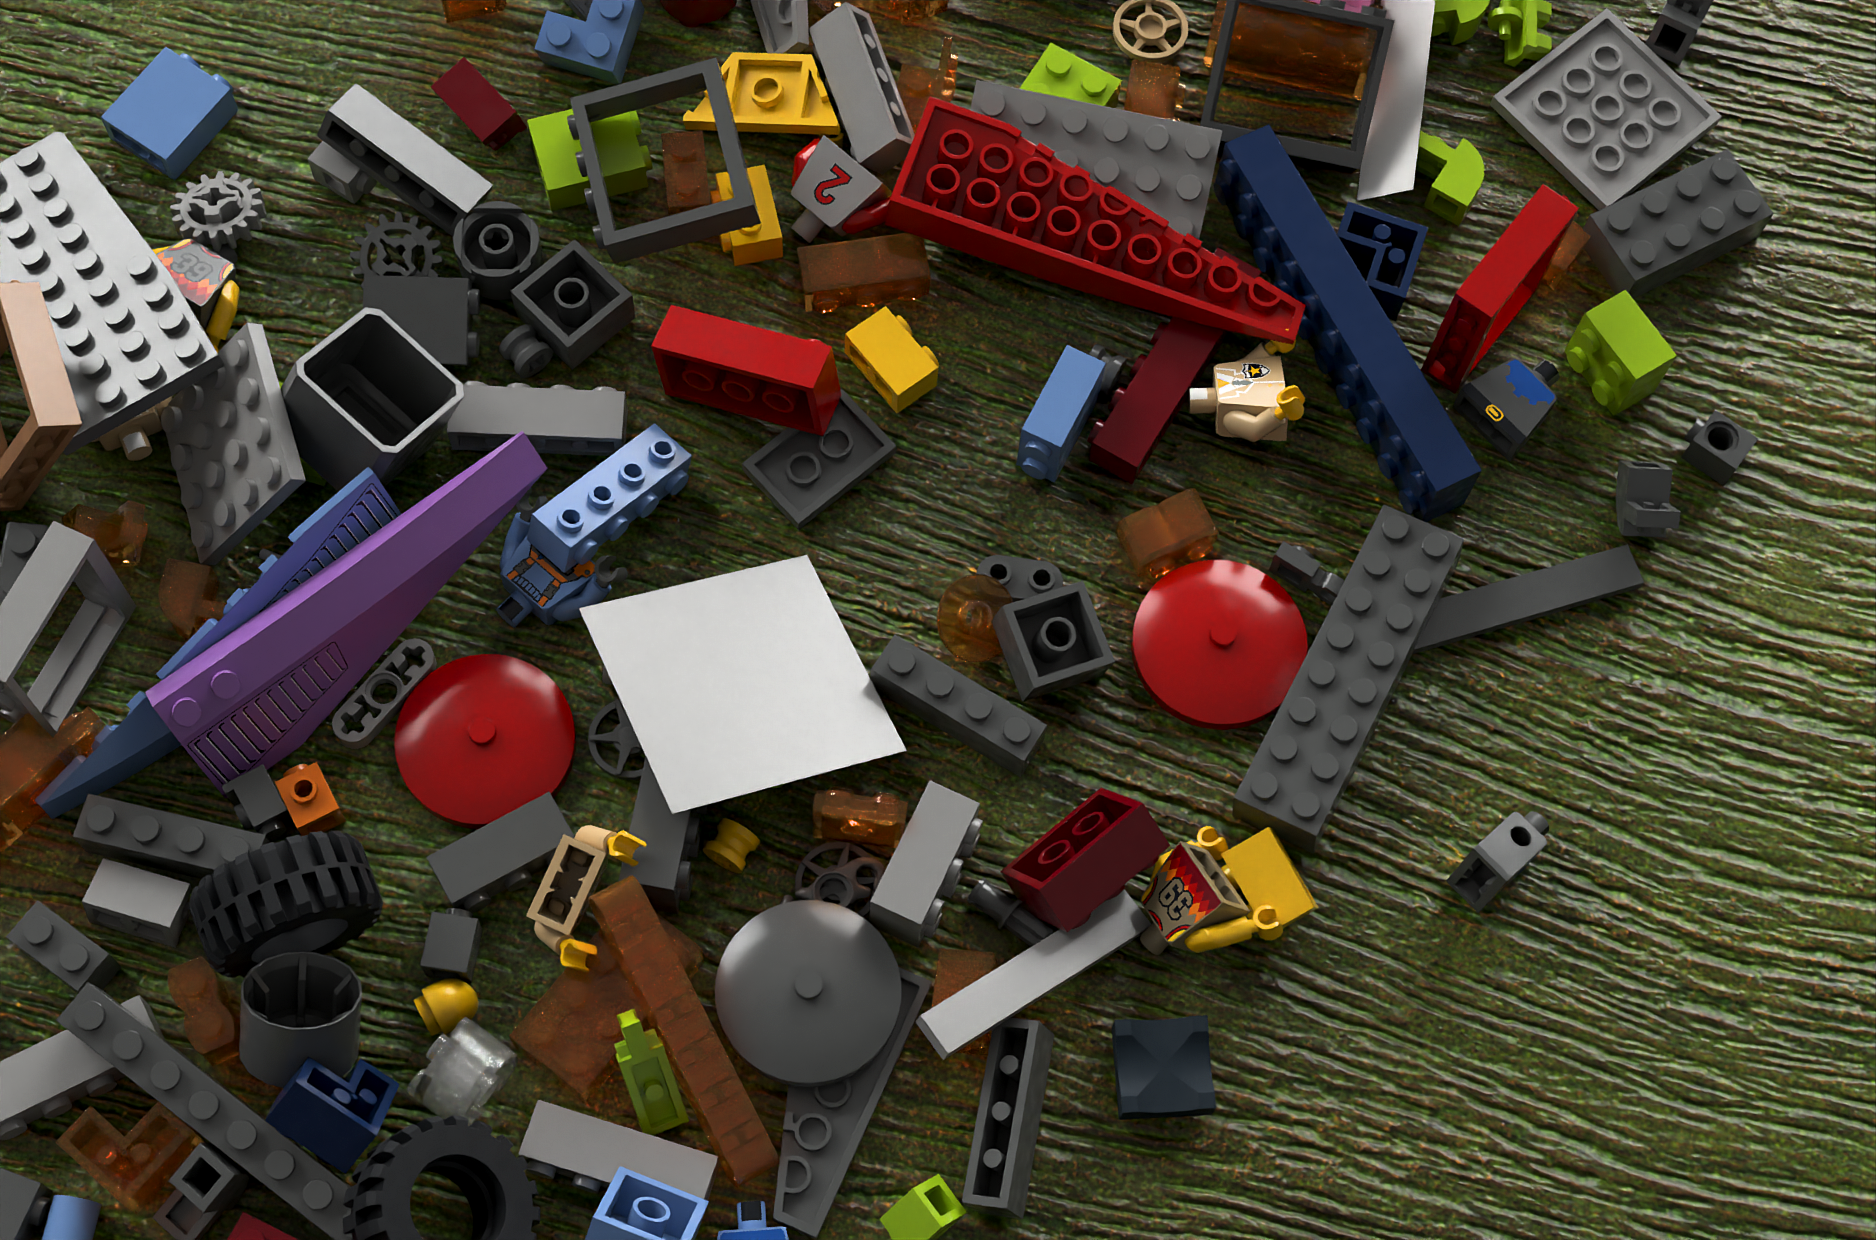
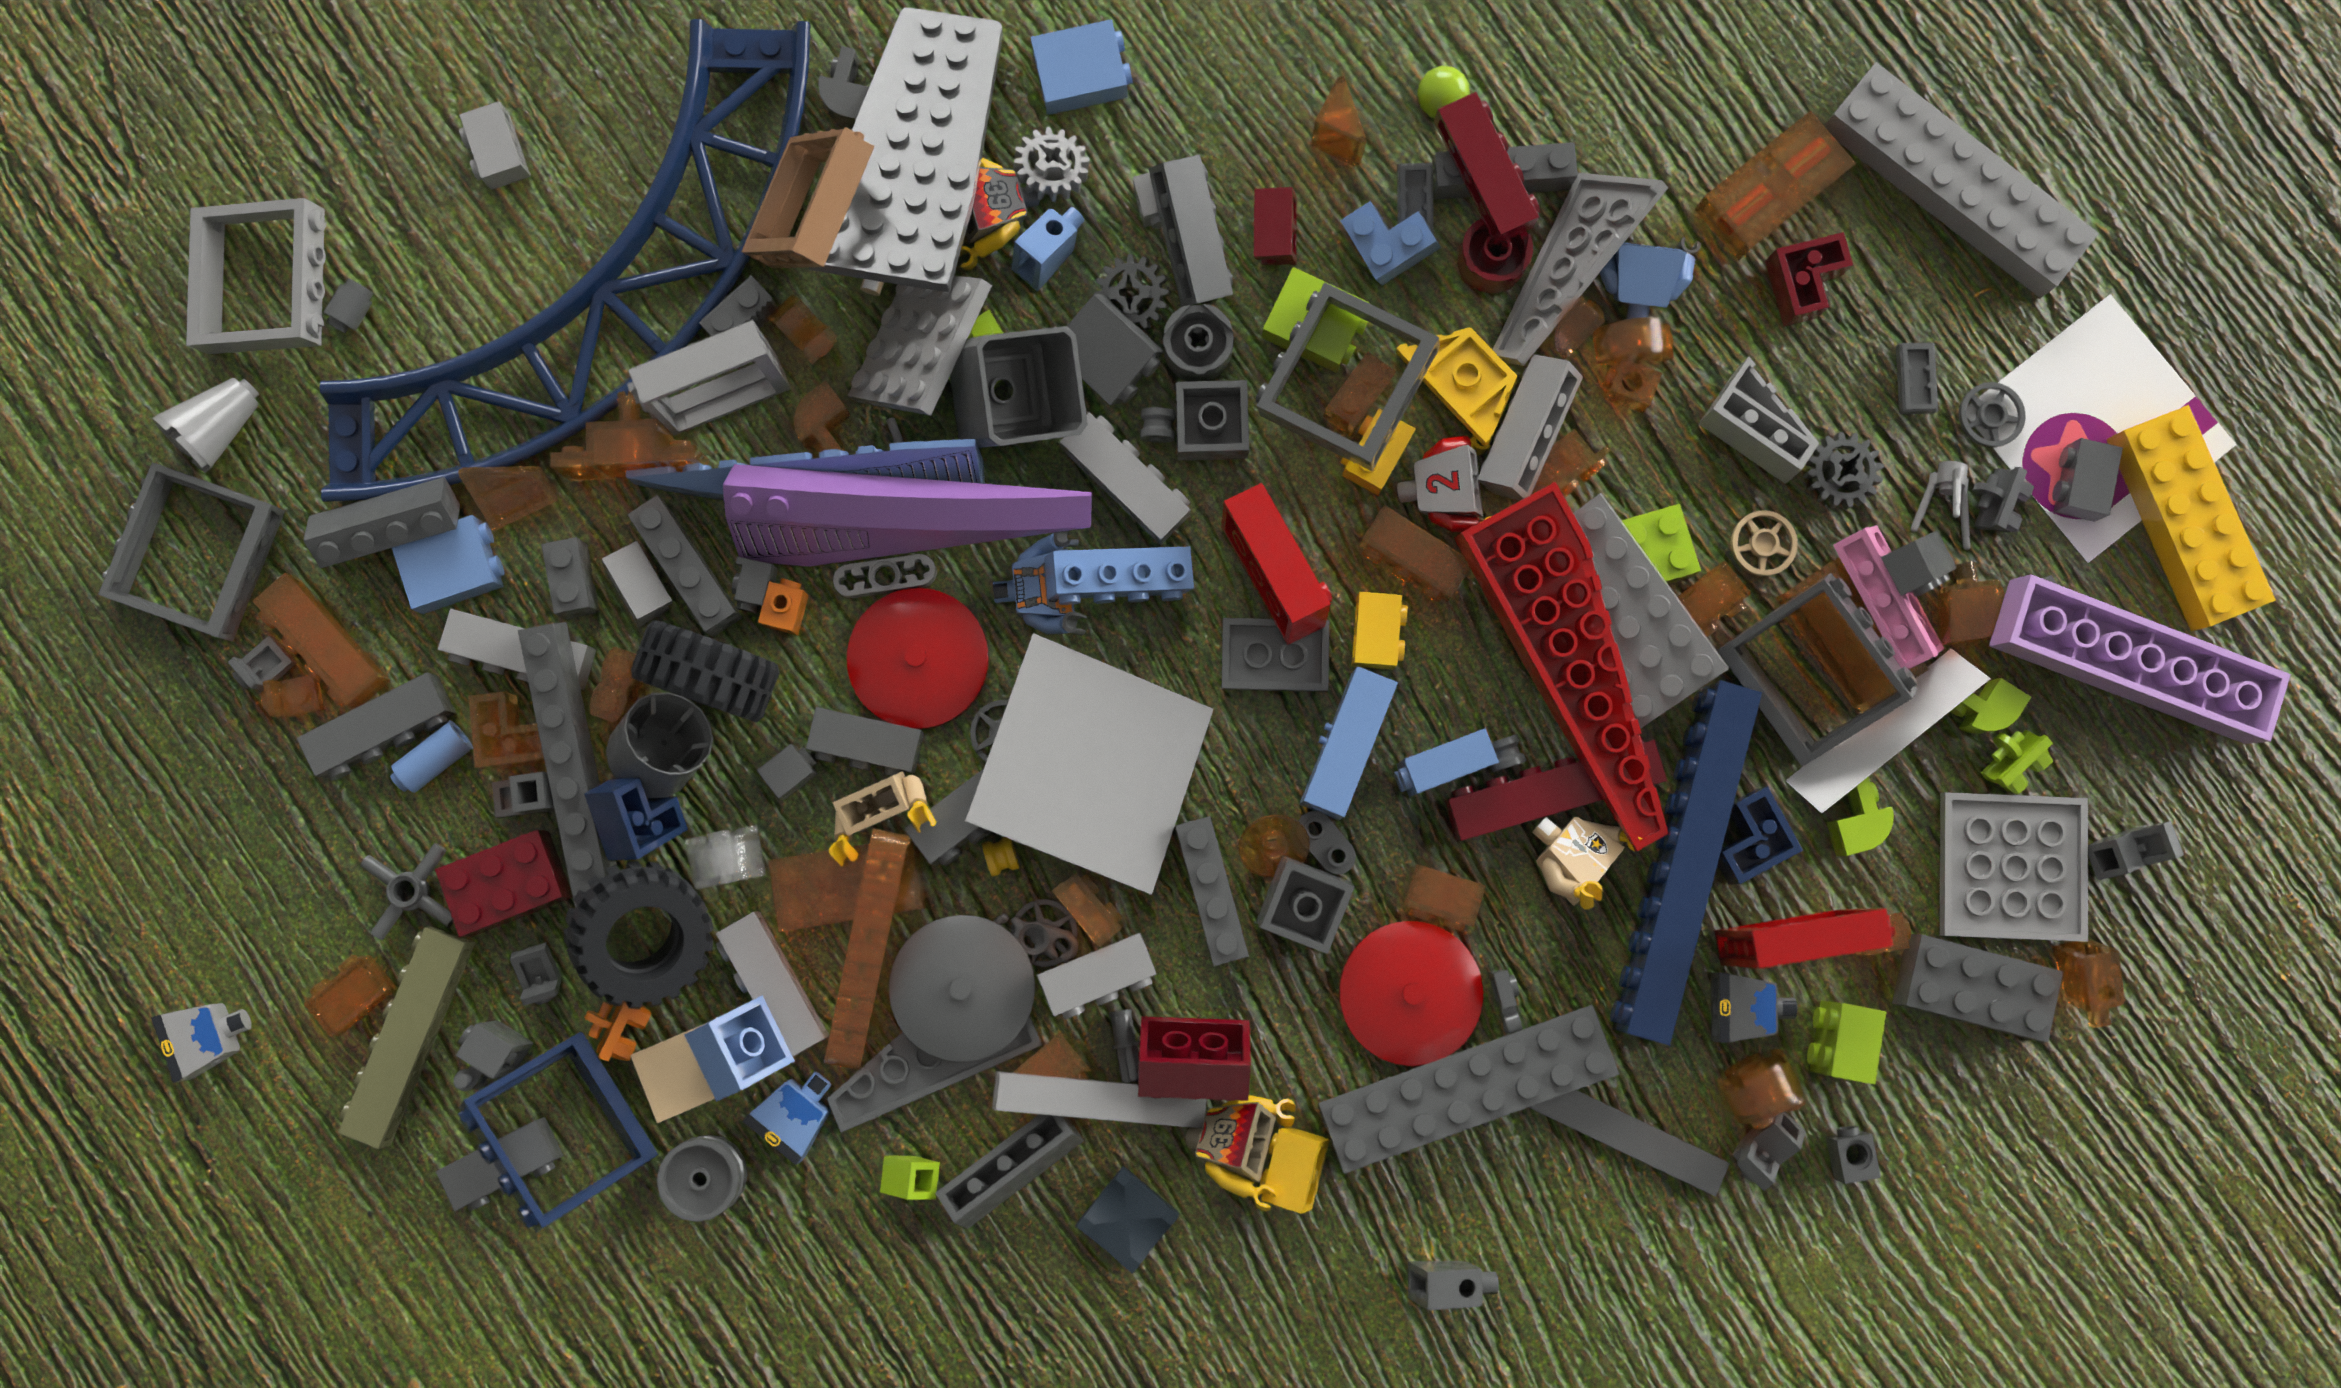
camera: 45 degrees right, 15 degrees up
yellow piece [413,978,479,1036] -> none
lime hinge [614,1009,689,1136] -> none
none -> medium blue torso [1011,207,1084,291]
none -> medium blue brick [1299,666,1398,821]
none -> clear orange brick [1717,1049,1806,1130]
none -> clear orange torso [2052,939,2125,1028]

